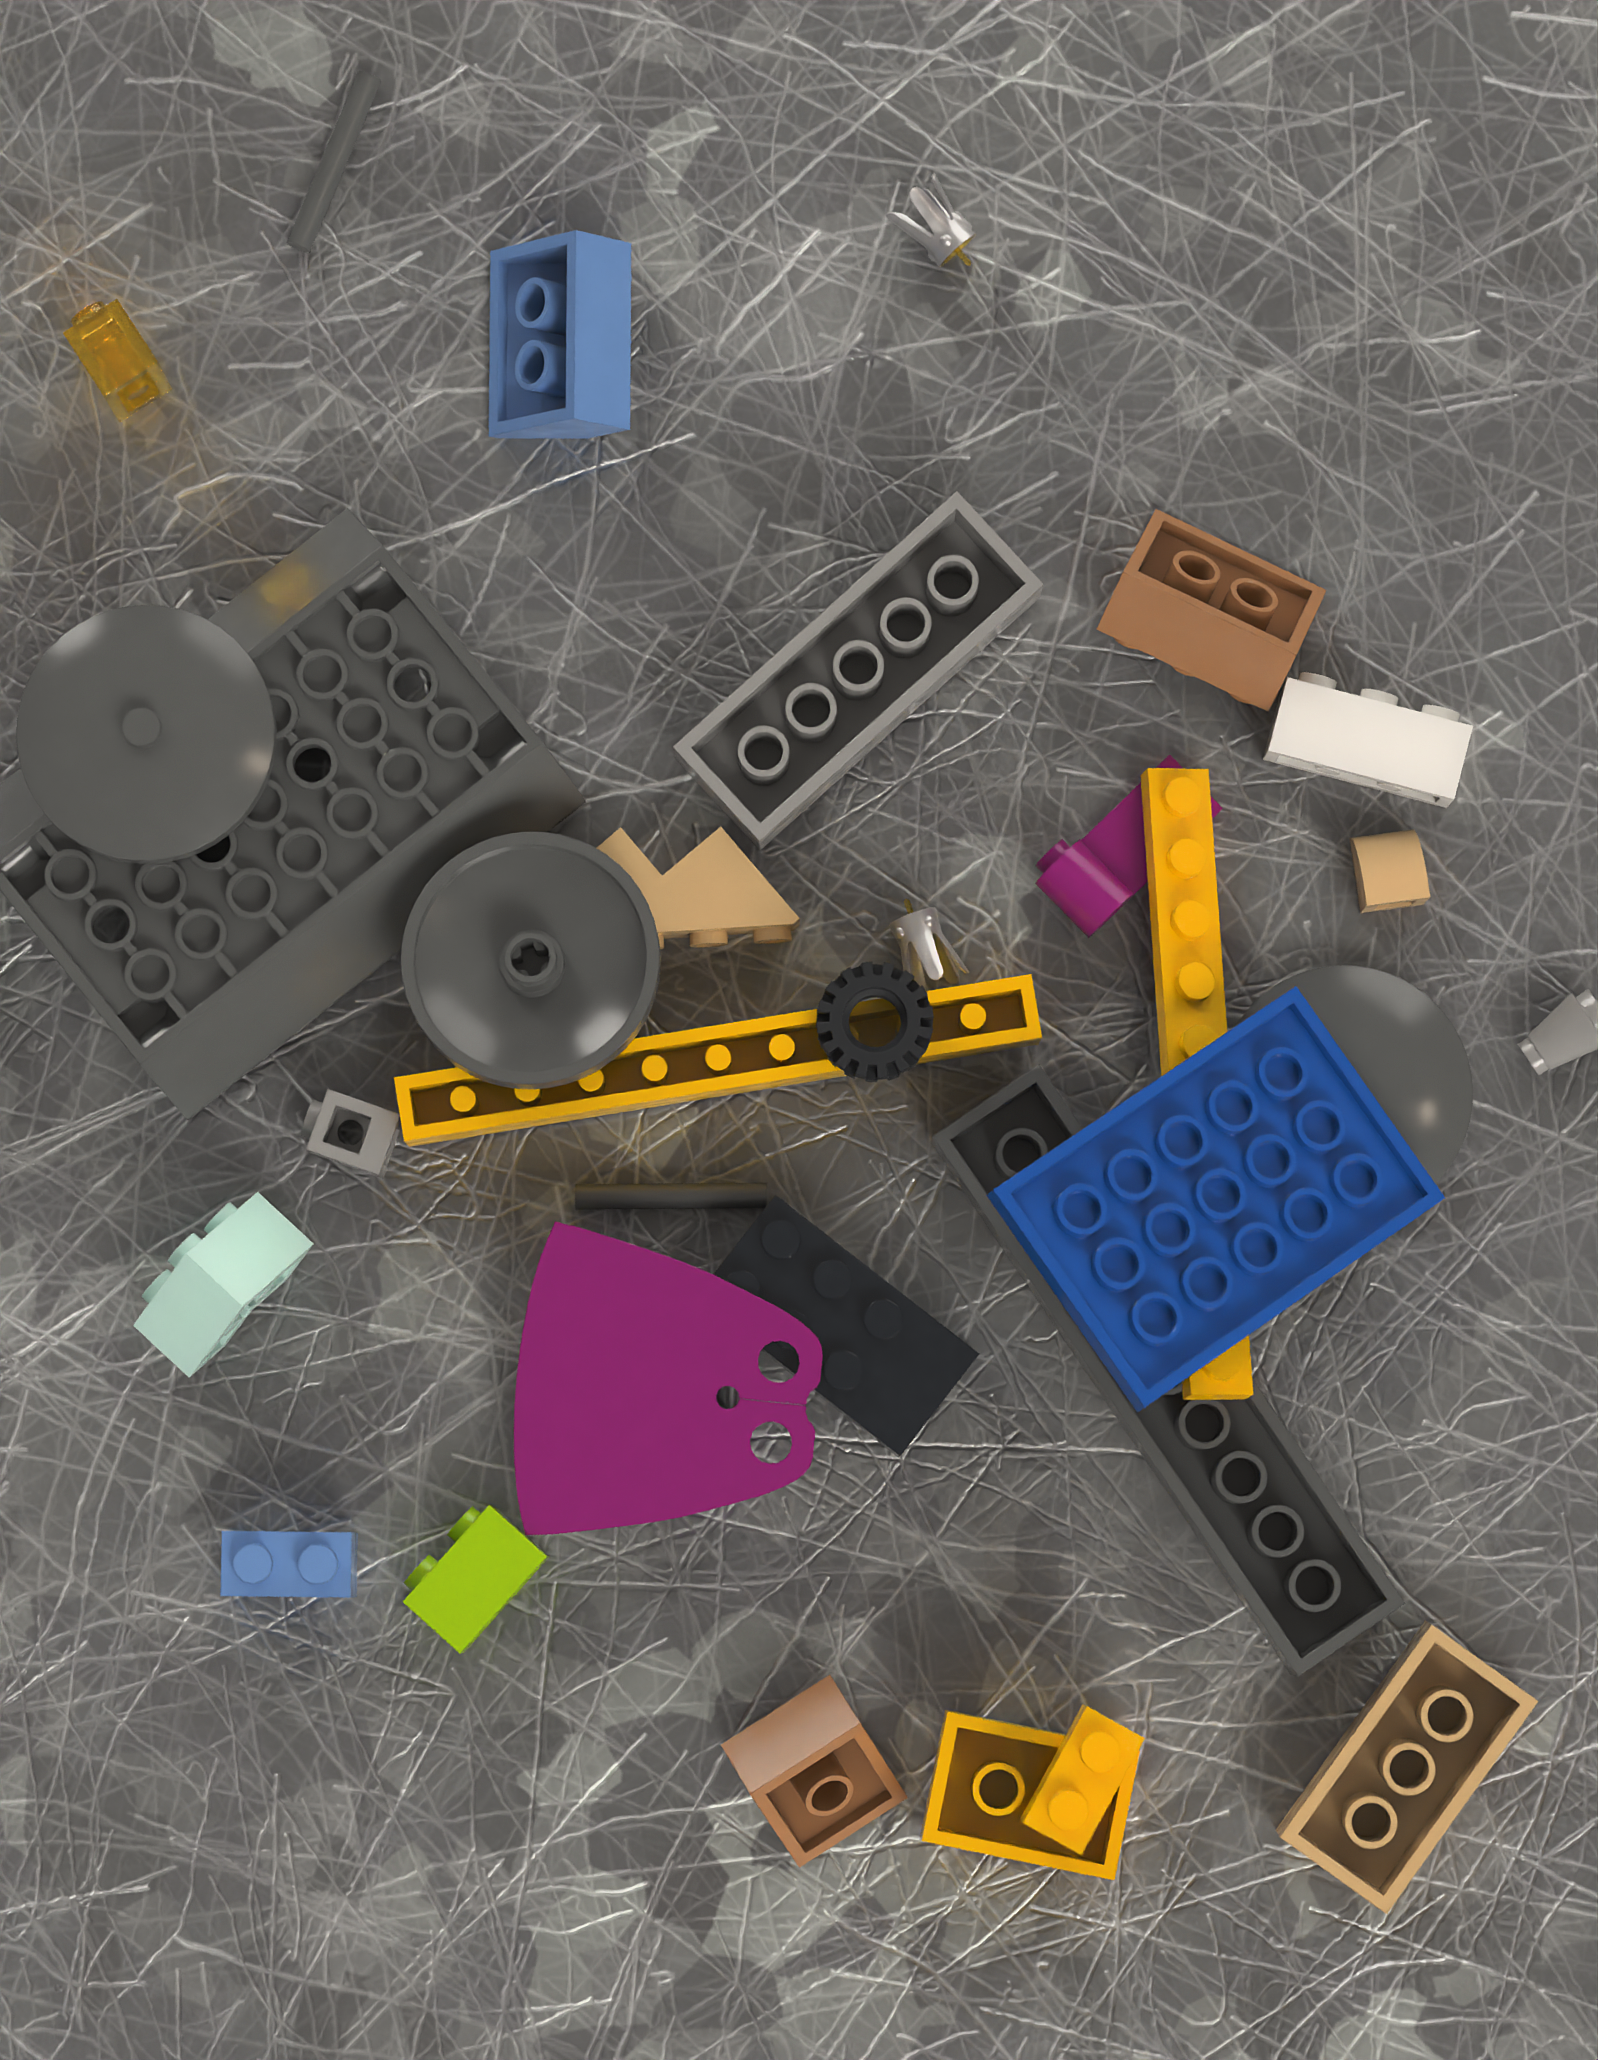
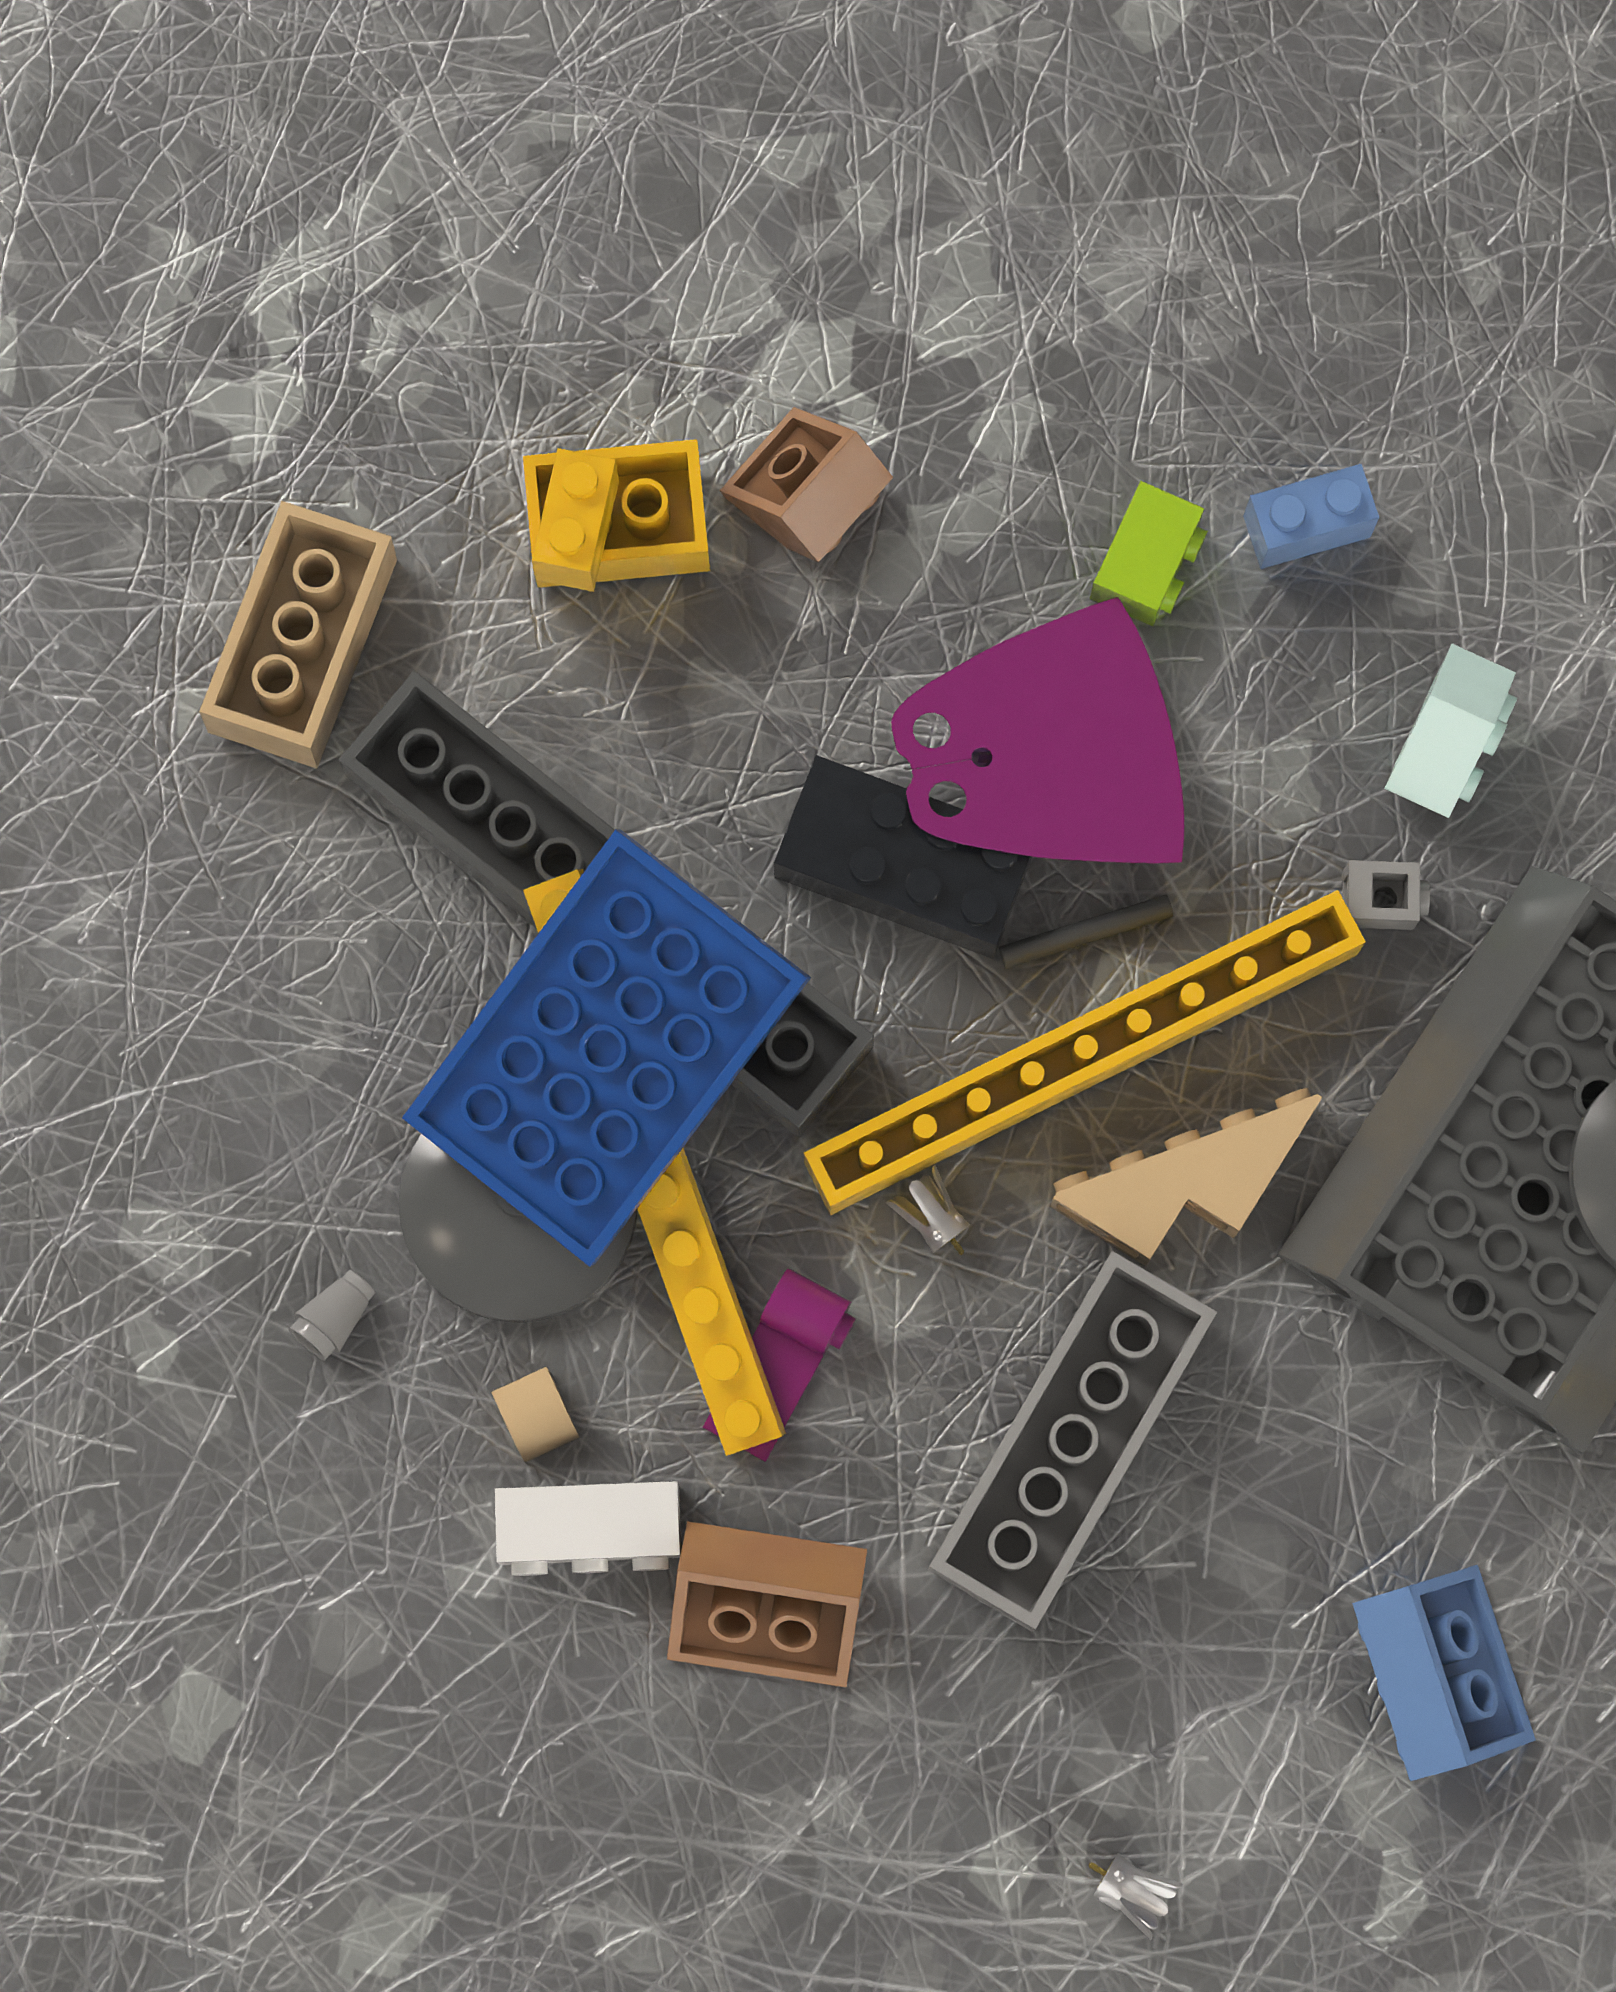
camera: 165 degrees right, 5 degrees down
dark grey dish [401,832,661,1089] -> none
black tyre [816,961,934,1082] -> none

